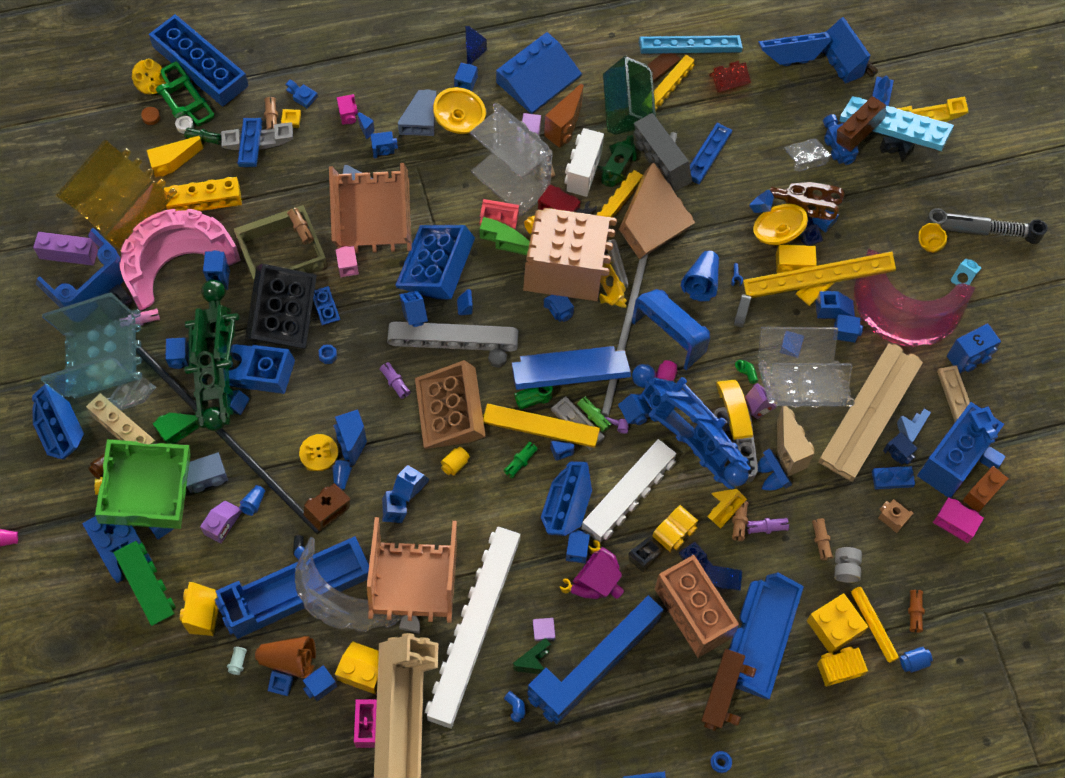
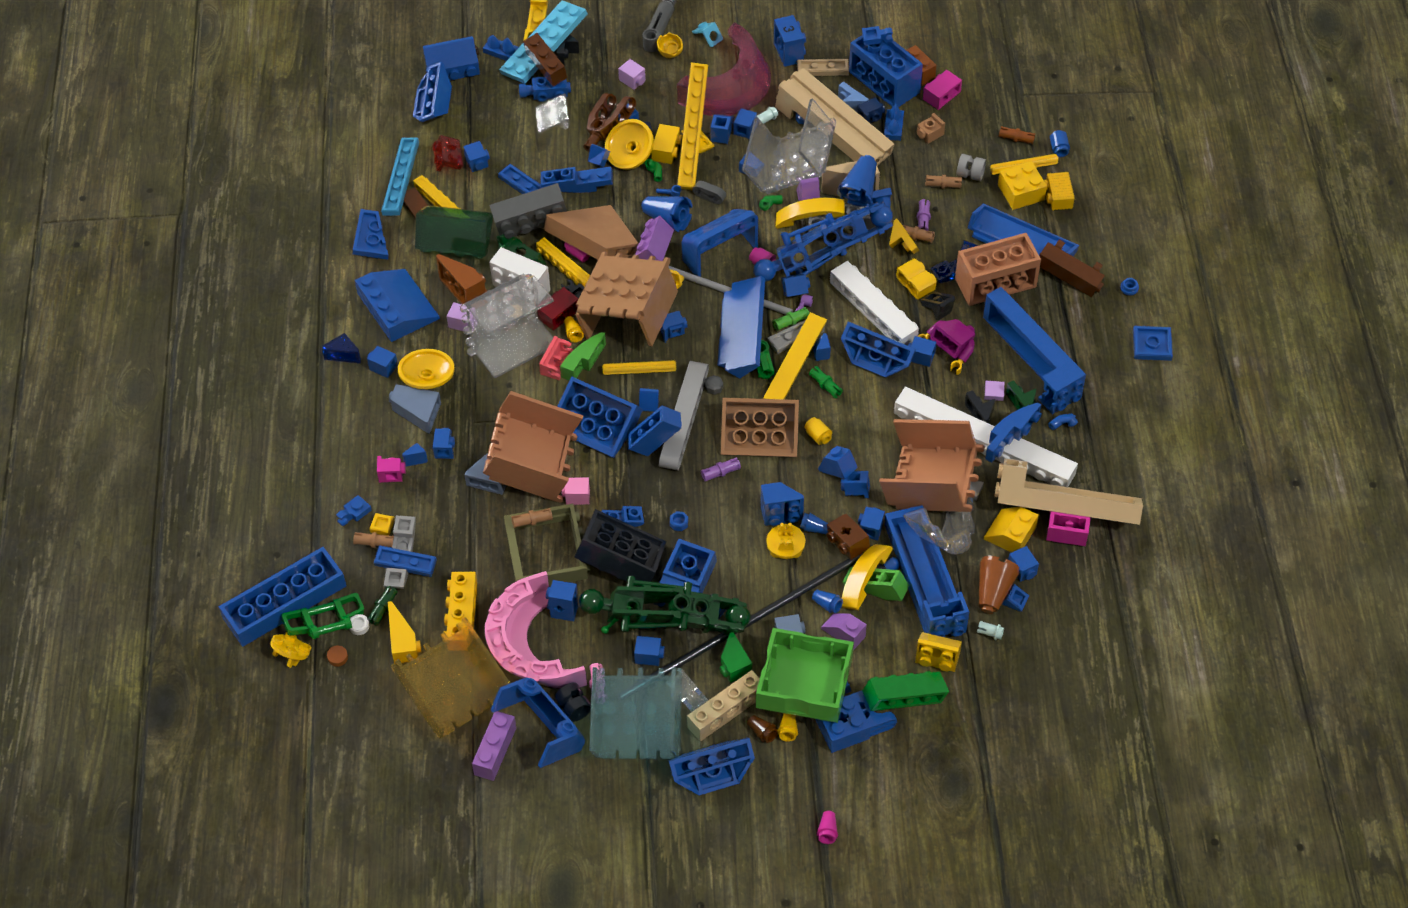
camera: 75 degrees left, 10 degrees down
none -> blue wing [352,209,389,260]
none -> blue brick [463,141,490,172]
none -> blue slope [541,167,613,193]
none -> yellow axle [602,360,676,375]
none -> lavender brick [618,59,646,90]
none -> medium lavender brick [636,216,674,261]
none -> green arm [644,159,662,182]
none -> light aqua pin [757,107,778,126]
none -> blue cone [837,155,877,207]
none -> yellow slope [842,544,893,610]
none -> bright green slope [843,567,909,601]
none -> blue brick [858,507,885,541]
none -> black slope [965,390,995,424]
none -> blue slope [985,403,1042,463]

